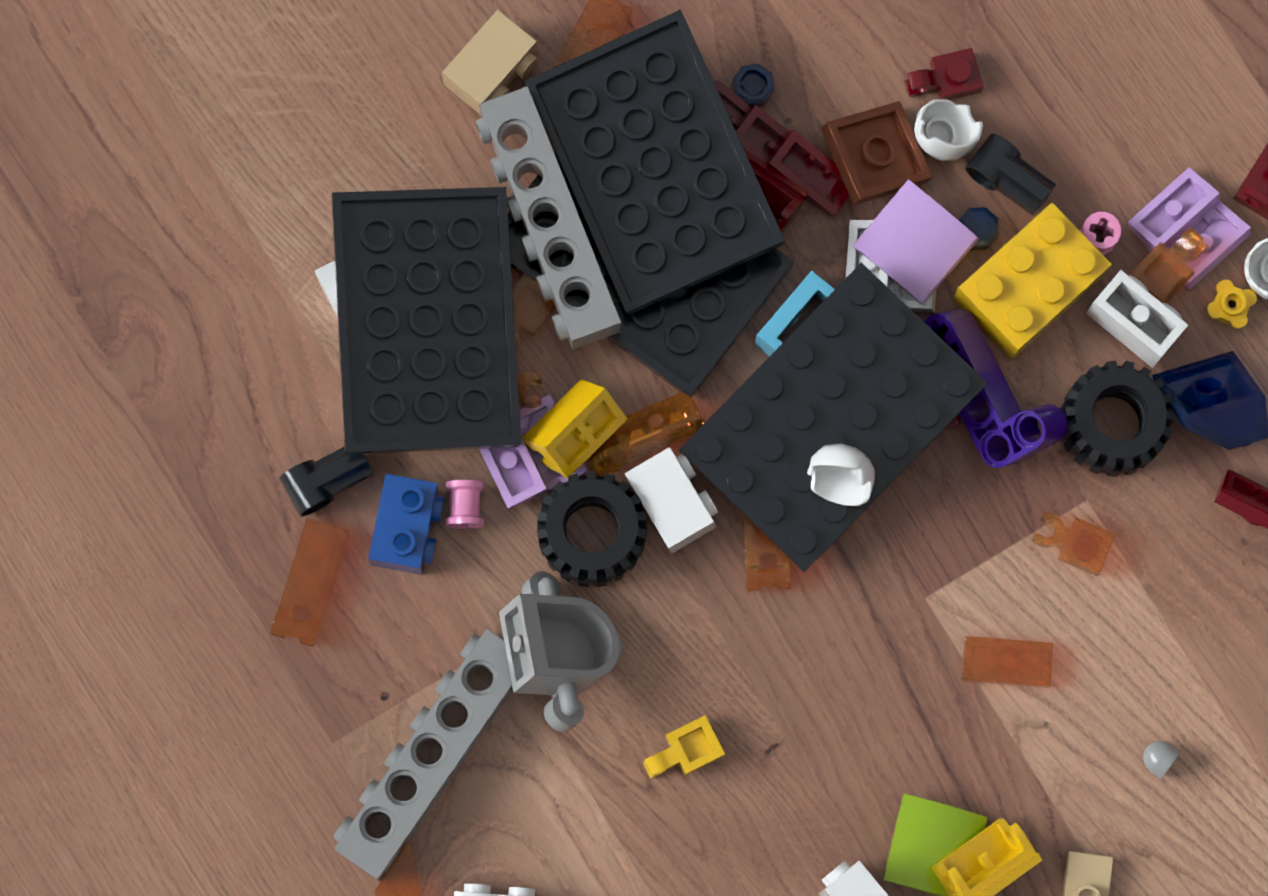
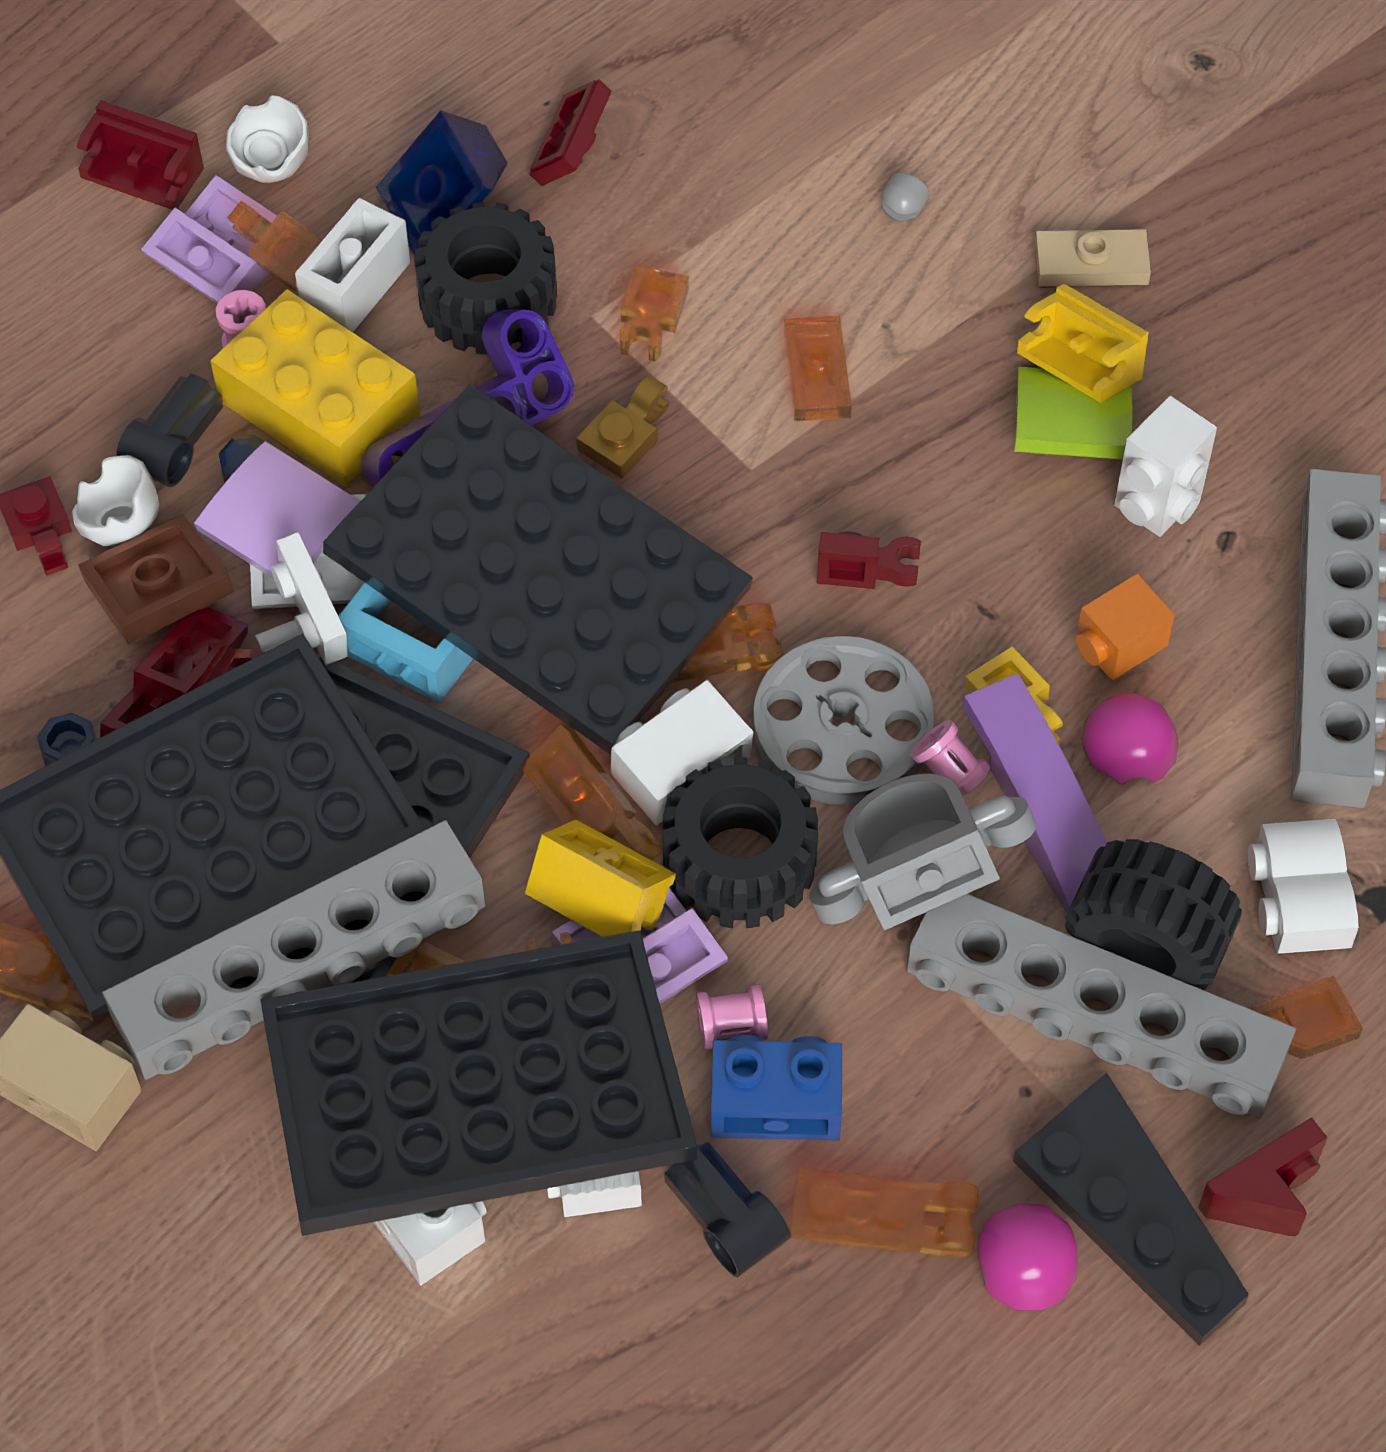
camera: 95 degrees left, 20 degrees down
white hair [807,443,875,506] -> none
yellow plate [1207,280,1257,329] -> none
none -> white plate [254,532,347,666]
none -> pearl gold plate [576,375,669,479]
none -> light grey wedge [753,636,934,805]
none -> dark red plate [817,531,921,589]
none -> bright pink bush [910,720,991,796]
none -> medium lavender slope [963,674,1107,913]
none -> dark pink hair [977,1203,1078,1310]
none -> black wing [1013,1072,1249,1346]
none -> black tyre [1065,839,1242,990]
none -> orange brick [1075,573,1175,681]
none -> dark pink hair [1082,693,1178,784]
none -> dark red slope [1198,1117,1328,1236]

